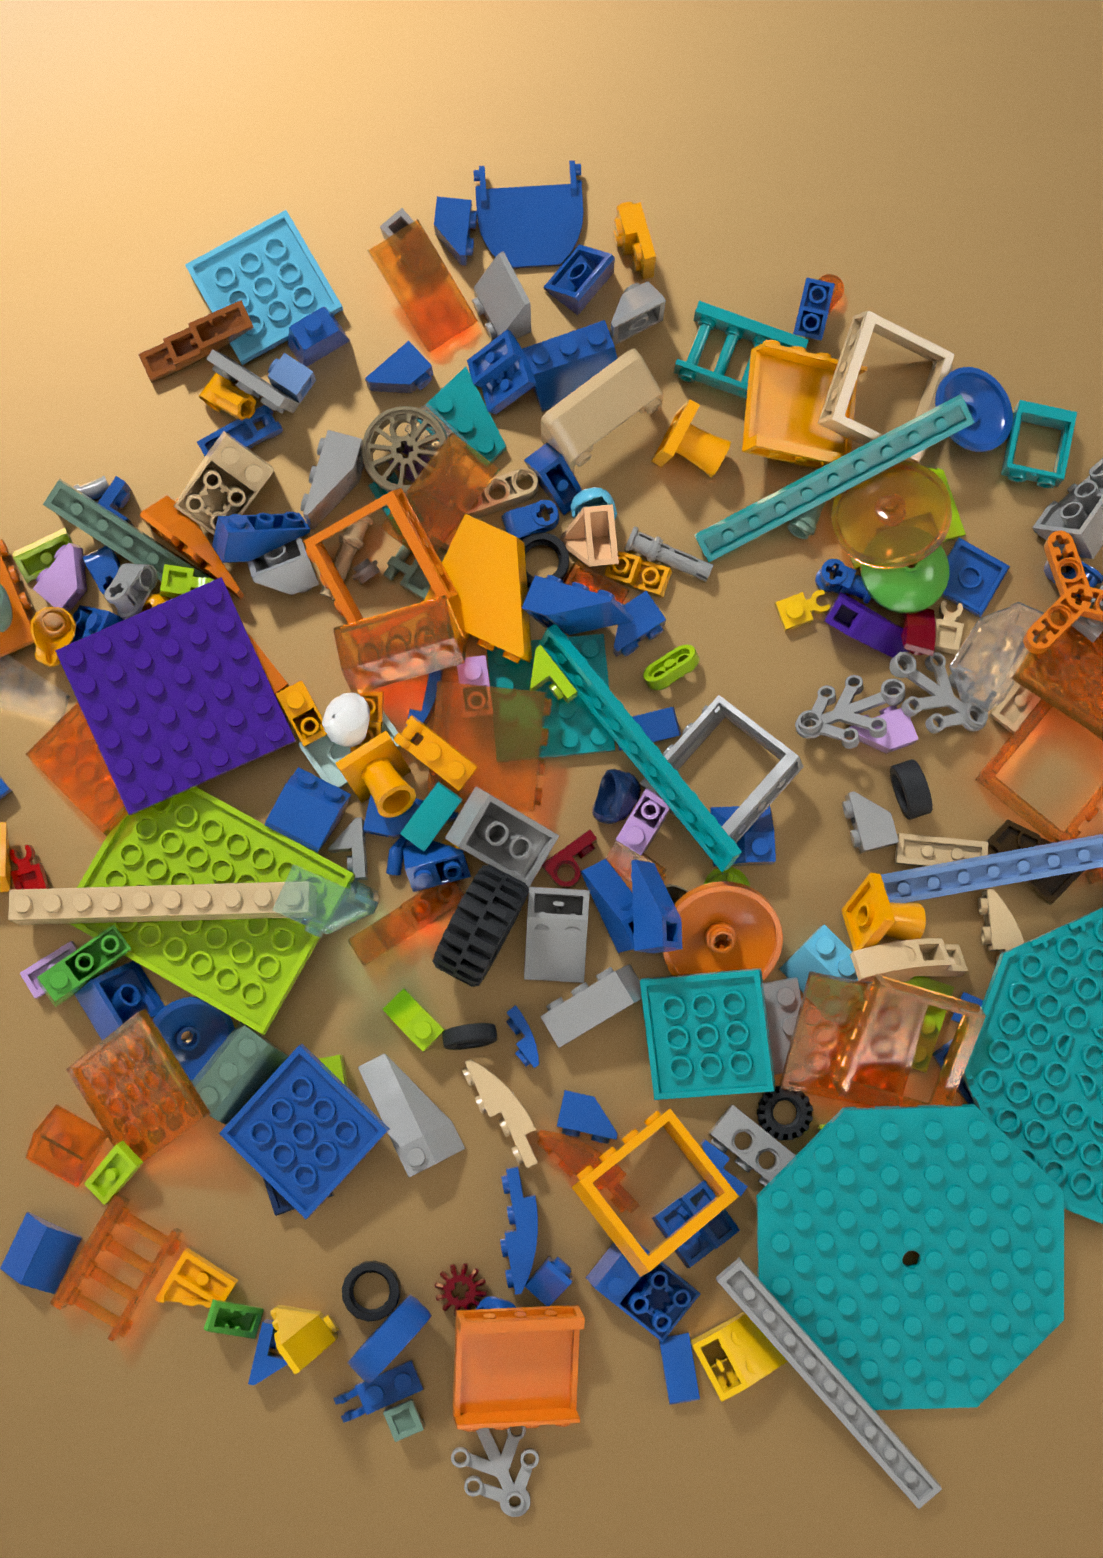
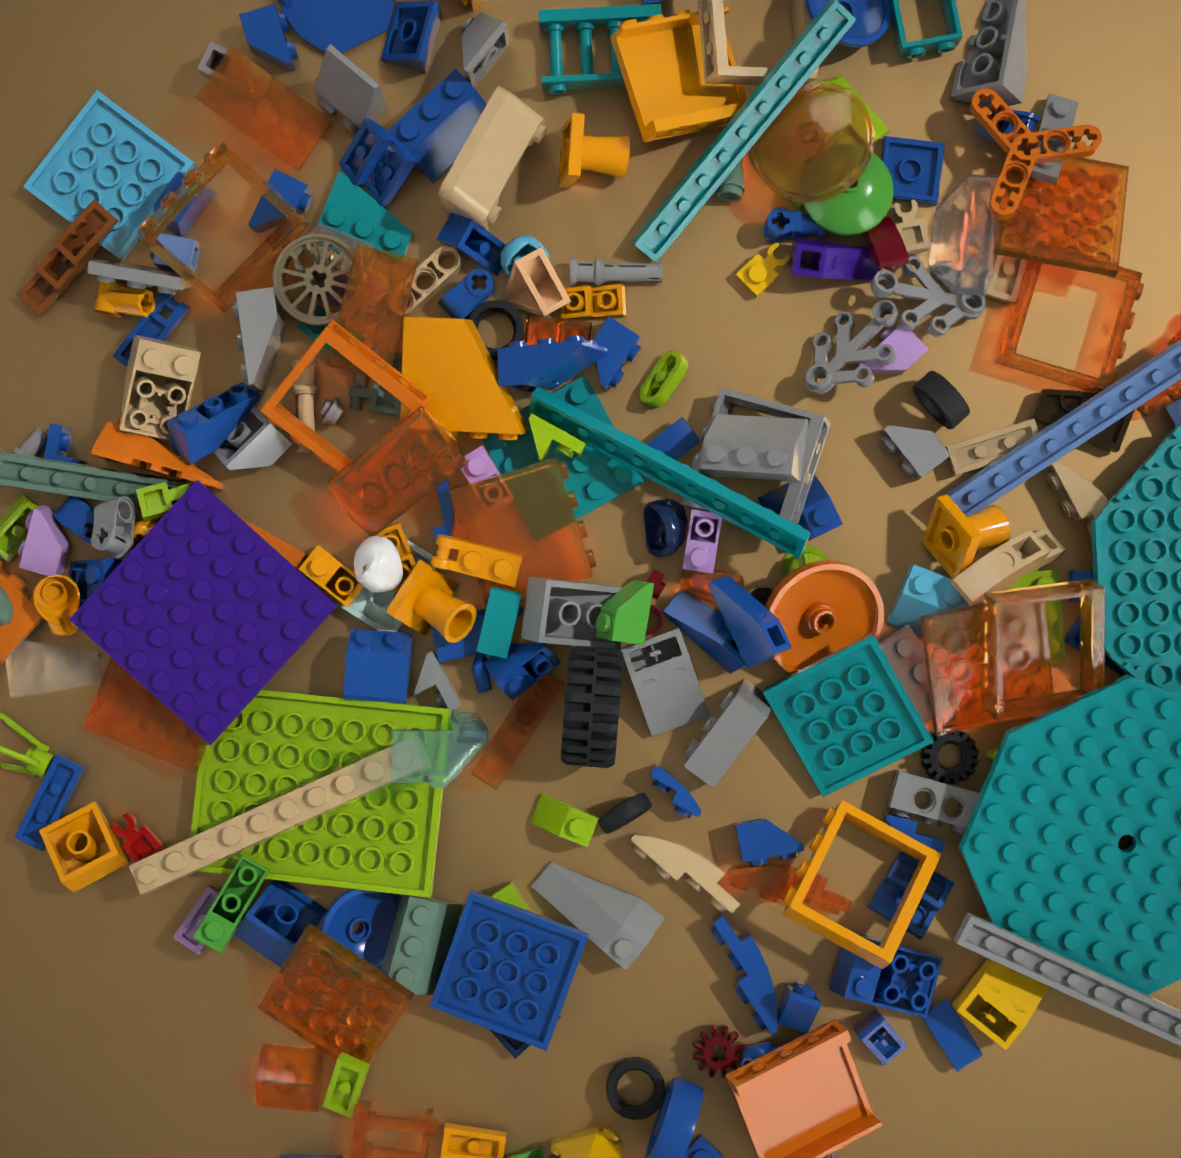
camera: 20 degrees left, 5 degrees up
none -> clear orange window [137,142,309,313]
none -> bright green slope [596,579,654,645]
none -> light grey slope [700,414,809,482]
none -> blue slope [853,1009,908,1066]

